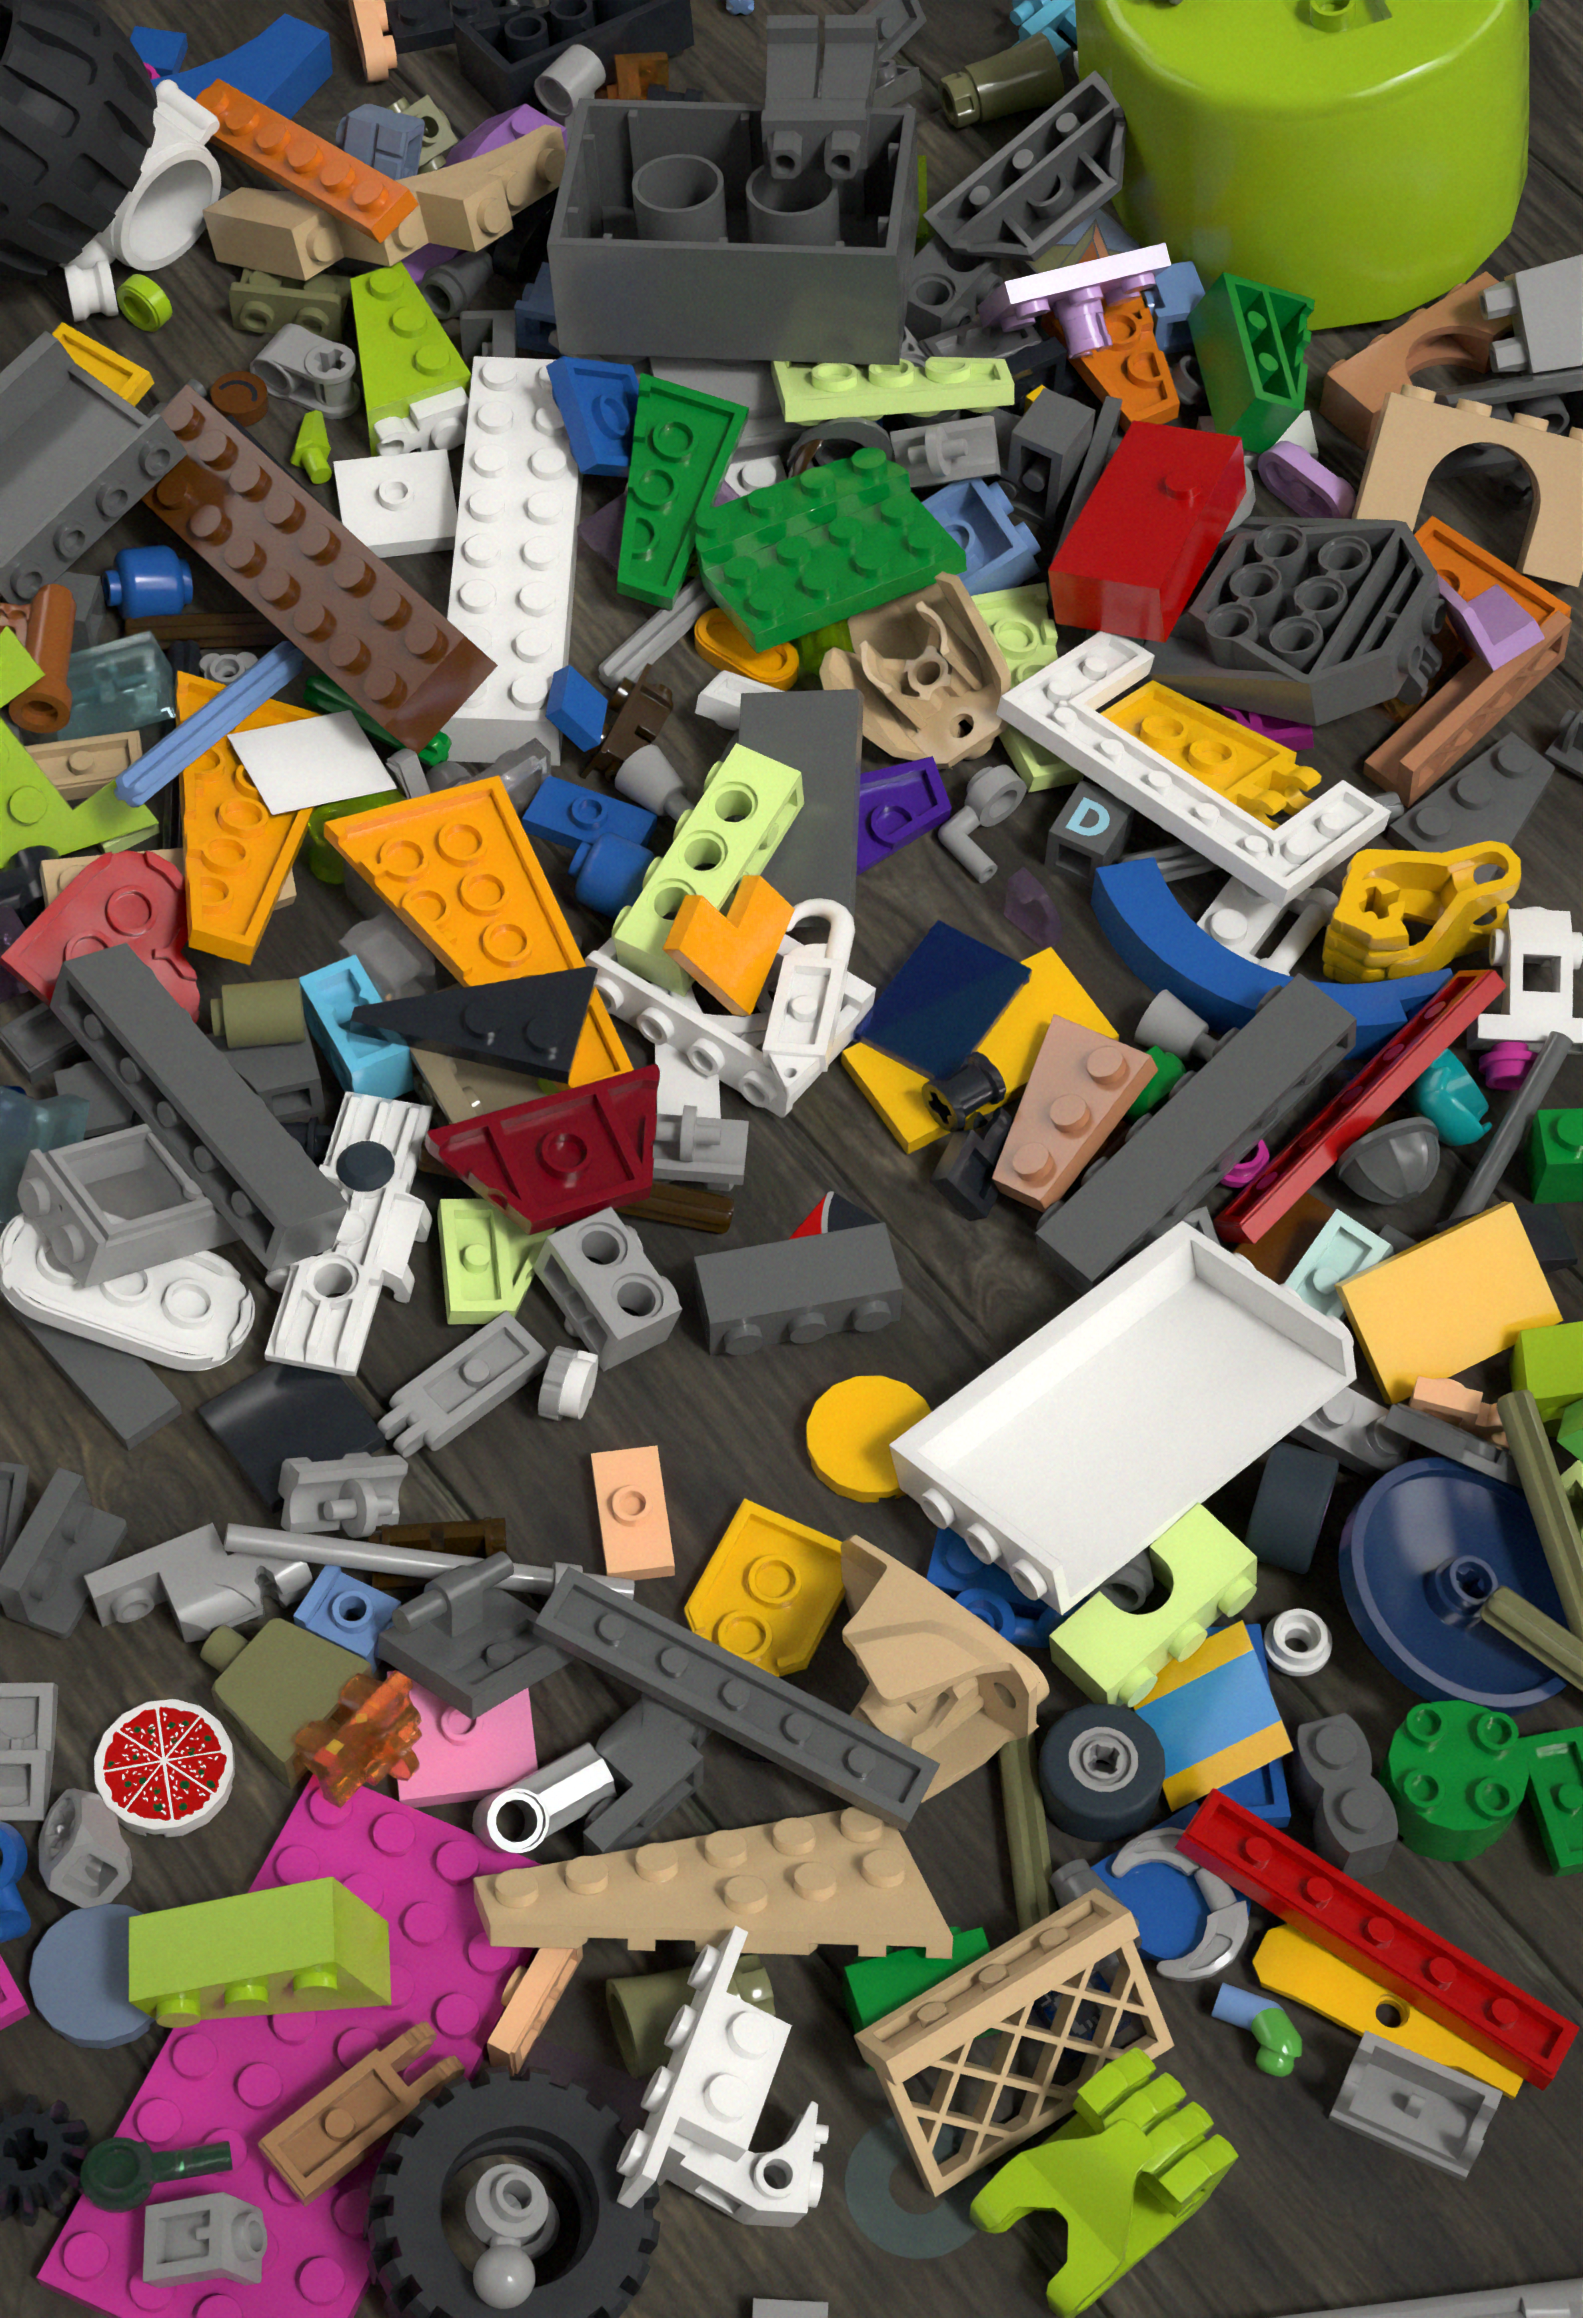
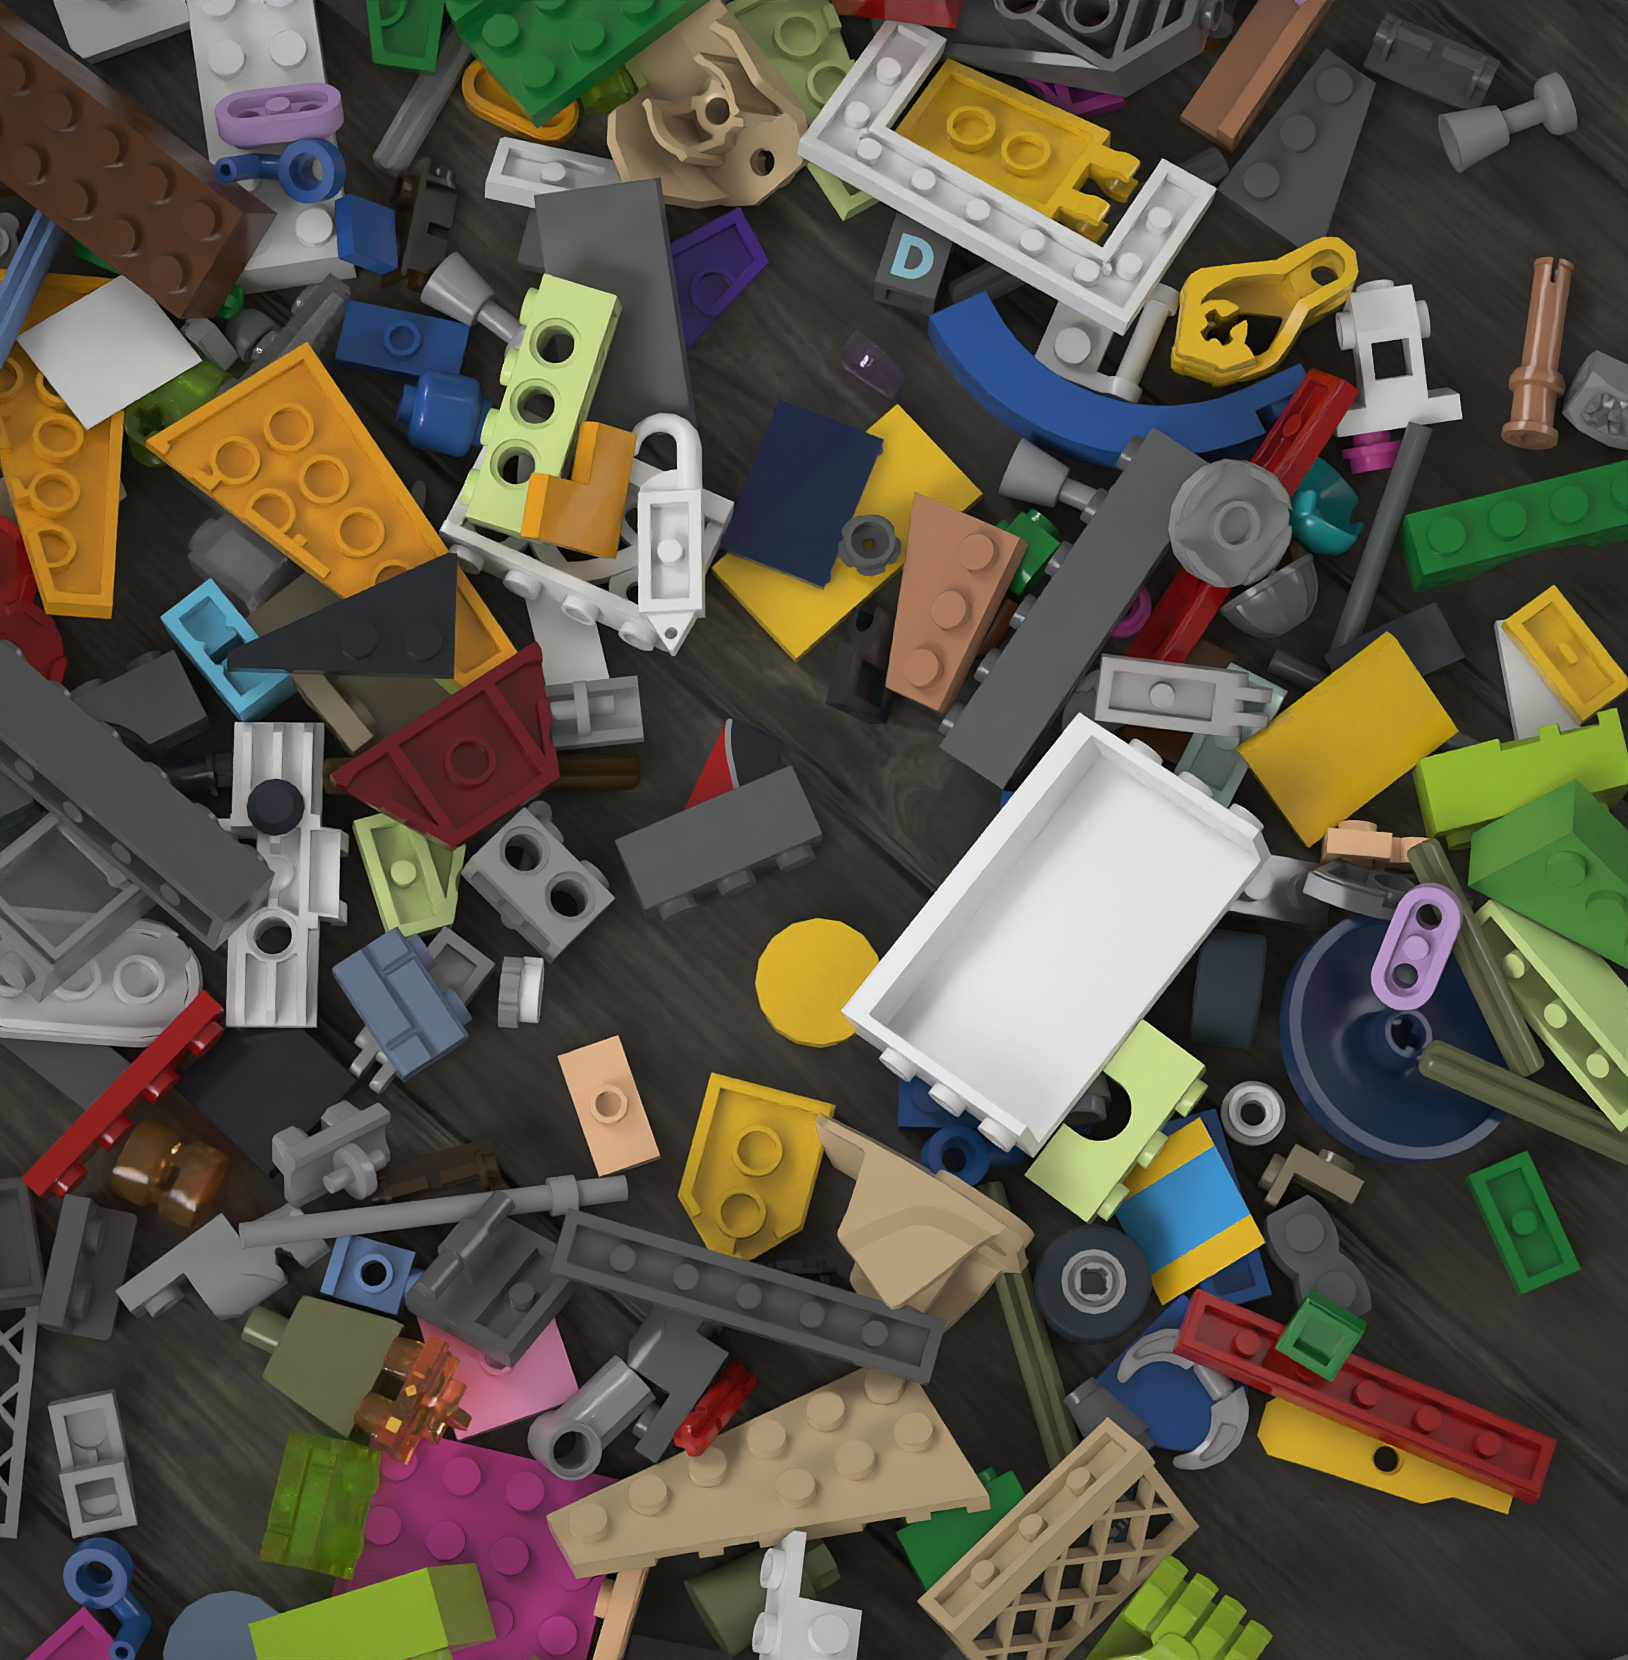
camera: 10 degrees left, 20 degrees up
light grey rock [38,1788,133,1909] -> none
tile [94,1699,235,1838] -> none
olive brick [211,978,306,1048] -> none
black bush [922,1051,1006,1132] -> none
light grey plate [938,765,1026,883] -> none
bright green arm [1211,1982,1303,2077] -> none
light grey hinge [1328,2030,1503,2182] -> none
green brick [1378,1700,1530,1862] -> none
none -> red plate [21,989,226,1203]
none -> clear orange wheel [109,1116,229,1231]
none -> blue plate [214,138,346,204]
none -> lavender plate [215,83,344,150]
none -> clear neon green brick [258,1431,382,1581]
none -> sand blue brick [332,926,472,1082]
none -> red axle [674,1362,757,1457]
none -> dark grey plate [838,515,901,576]
none -> light grey hinge [1093,653,1273,738]
none -> light grey tile [1168,459,1293,588]
none -> dark tan bracket [1257,1144,1364,1213]
none -> green tile [1275,1289,1367,1382]
none -> lavender plate [1371,883,1463,1010]

